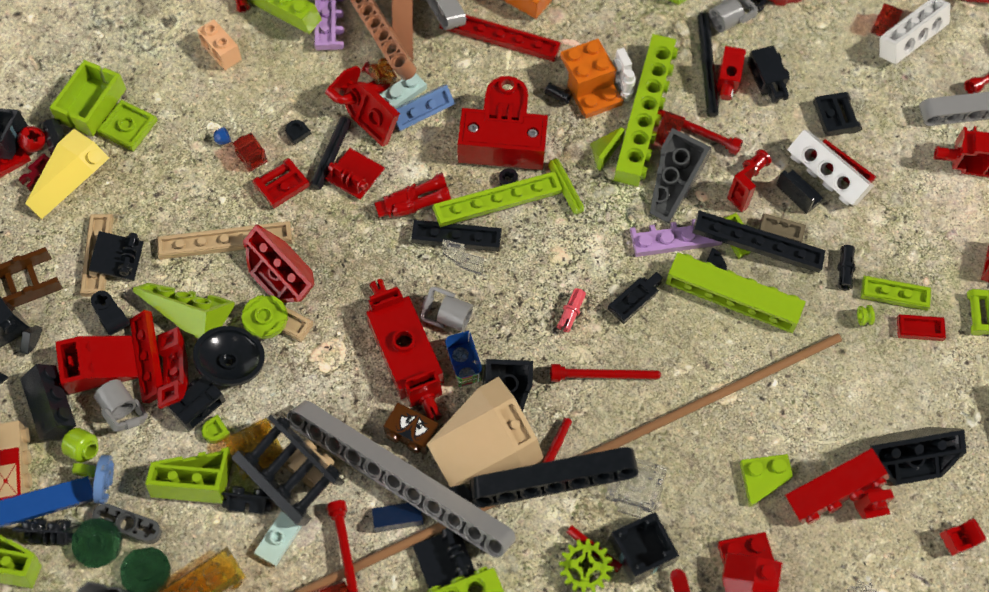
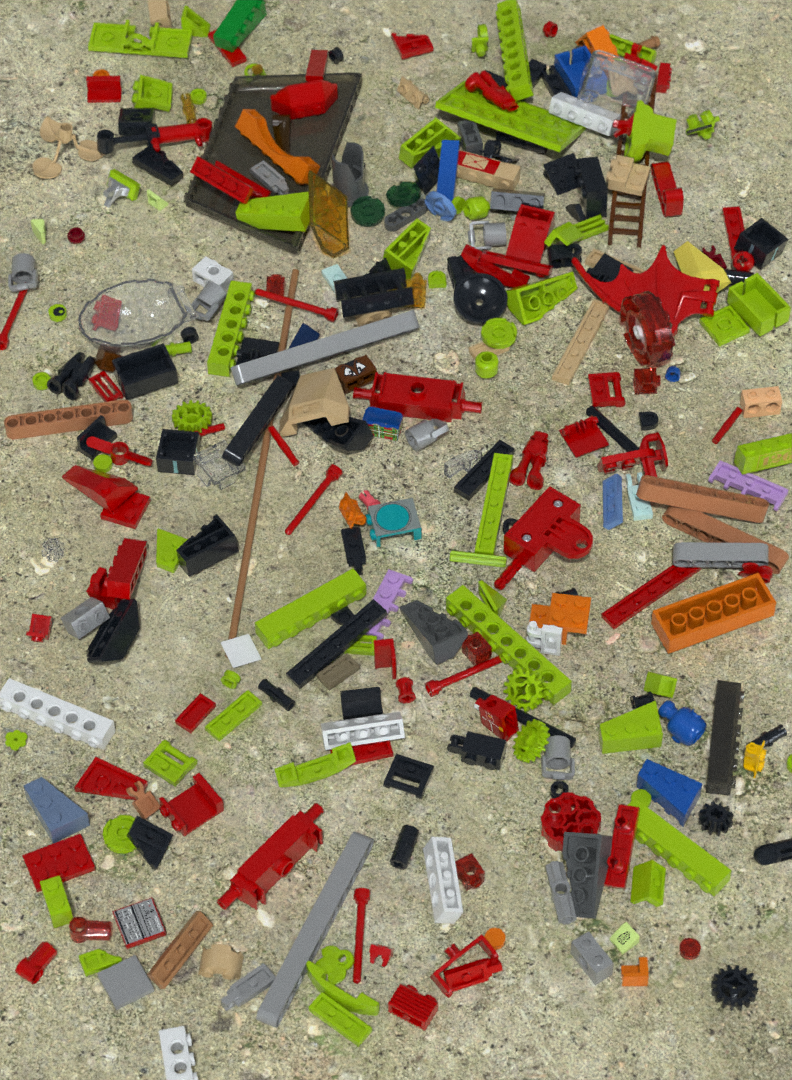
camera: 125 degrees right, 10 degrees down
red wedge [243,224,315,303] -> none
none -> light grey brick [60,597,110,639]
none -> black wedge [176,513,239,577]
none -> white sticker [221,634,261,668]
none -> lime slope [274,742,356,787]
none -> orange hinge [339,492,366,529]
none -> panel [365,498,422,547]
none -> black axle [390,825,419,870]
none -> lime head [475,351,499,379]
none -> red axle [494,559,522,590]
none -> lime gear [503,667,547,712]
none -> lime gear [512,719,550,763]
none -> lime panel [544,222,584,247]
none -> red animal [571,245,720,337]
none -> lime tile [574,214,609,242]
none -> clear red piece [620,291,675,368]
none -> red piece [712,407,742,444]

